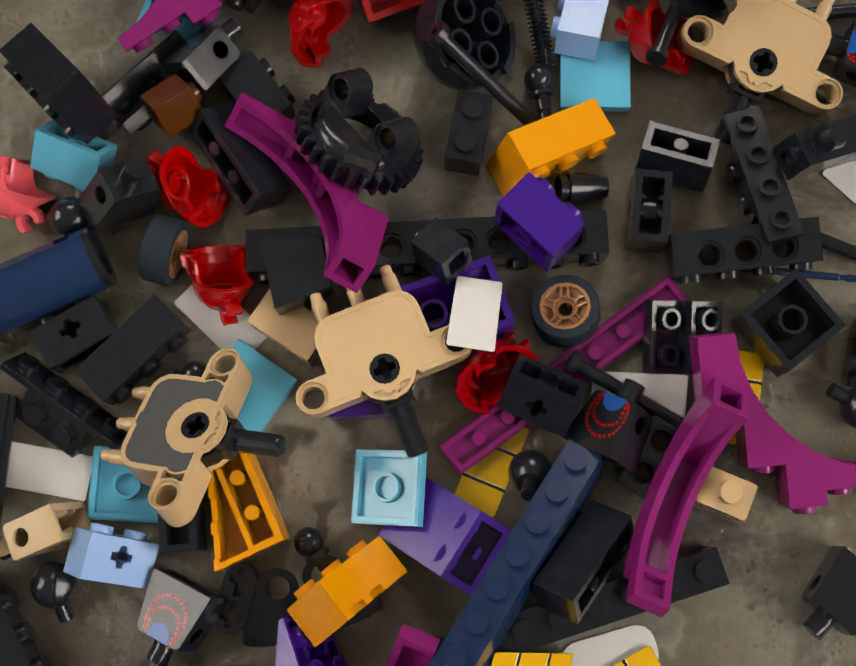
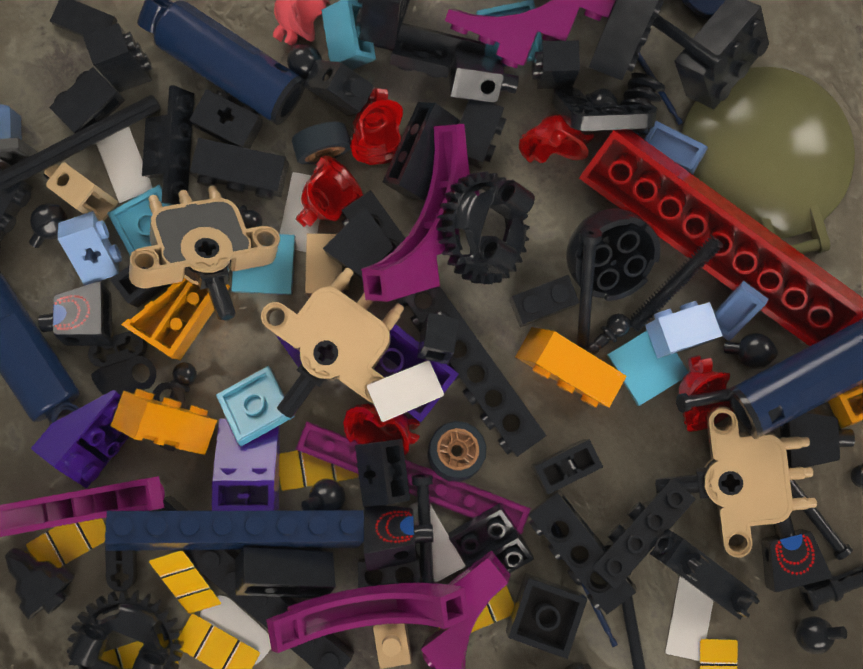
camera: 50 degrees right, 5 degrees up
reddish brown brick [140,74,202,137] -> none
dark purple brick [494,172,585,273] -> none
black cone [554,170,609,205] -> none
black brick [635,121,720,193] -> none

